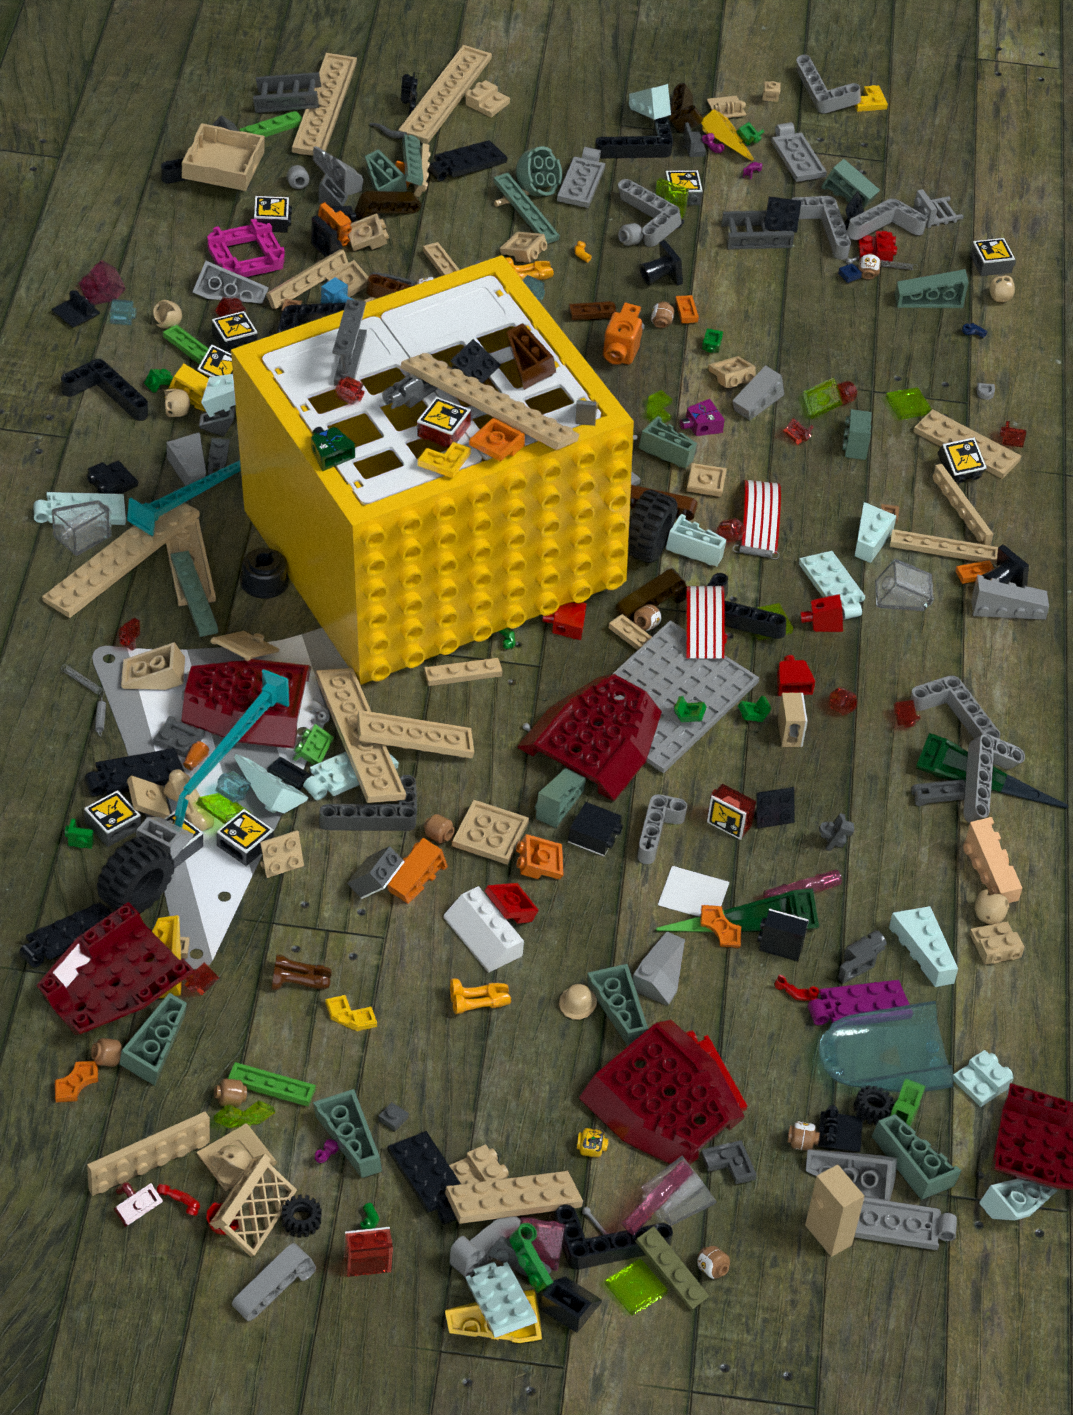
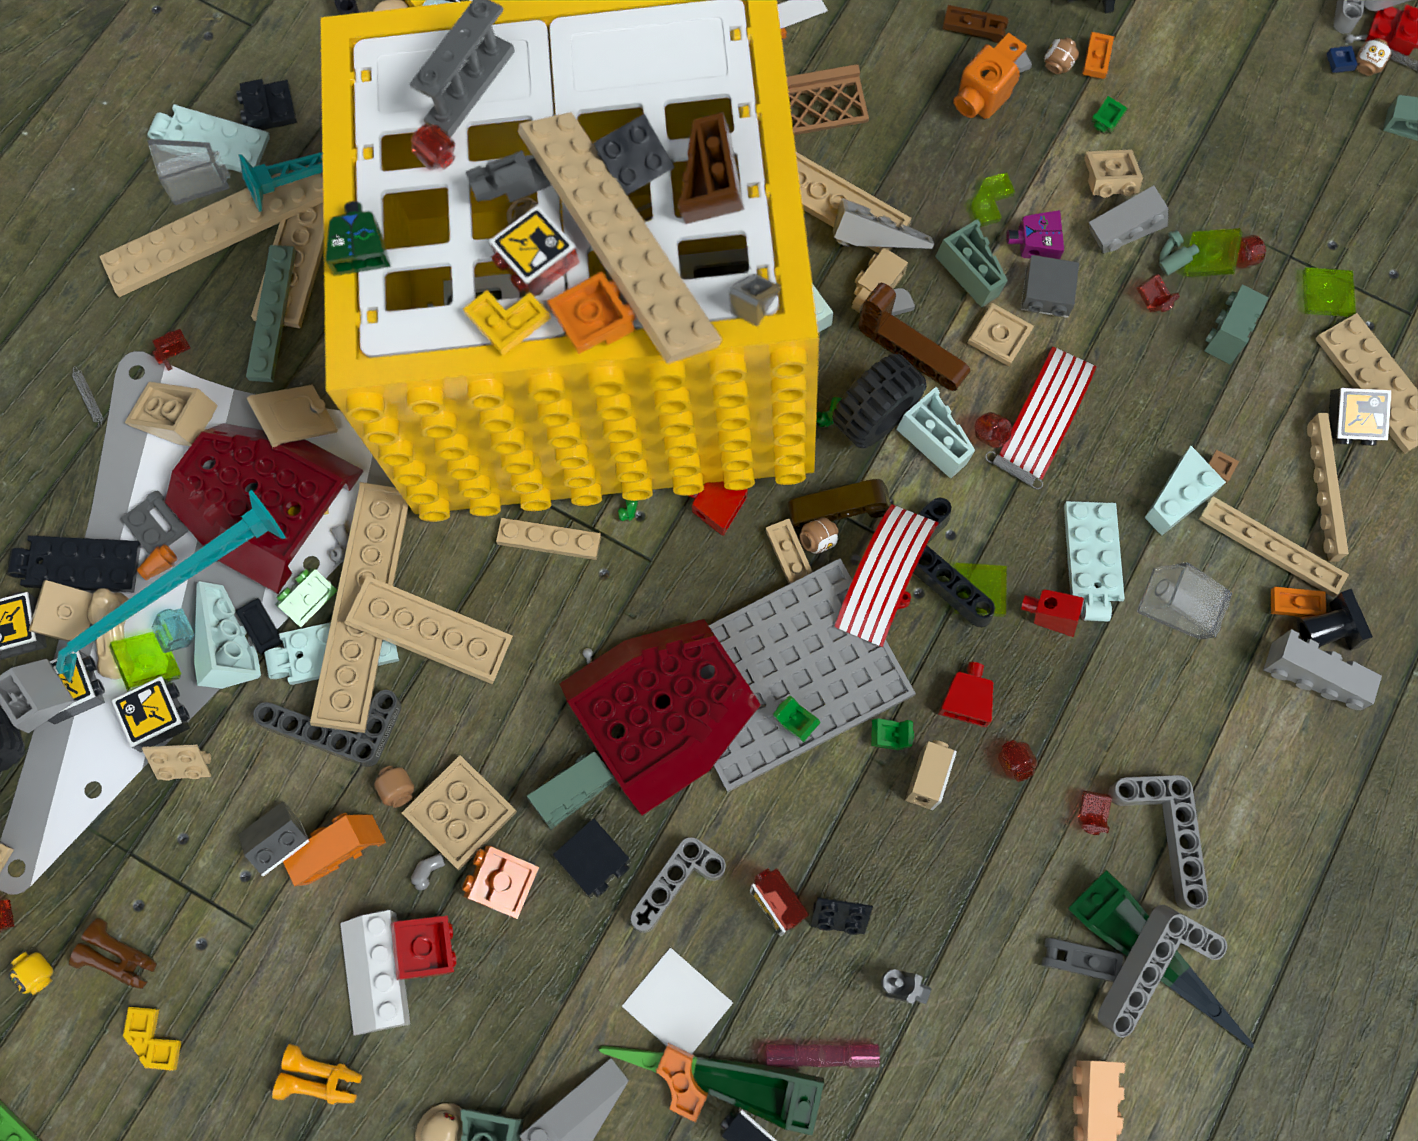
camera: 25 degrees right, 25 degrees up
light grey piece [95,697,106,736] -> none
none -> yellow head [8,952,54,995]
none -> light grey arm [411,853,446,890]
none -> dark grey piece [1021,255,1079,317]
none -> sand green plant [1159,230,1199,276]

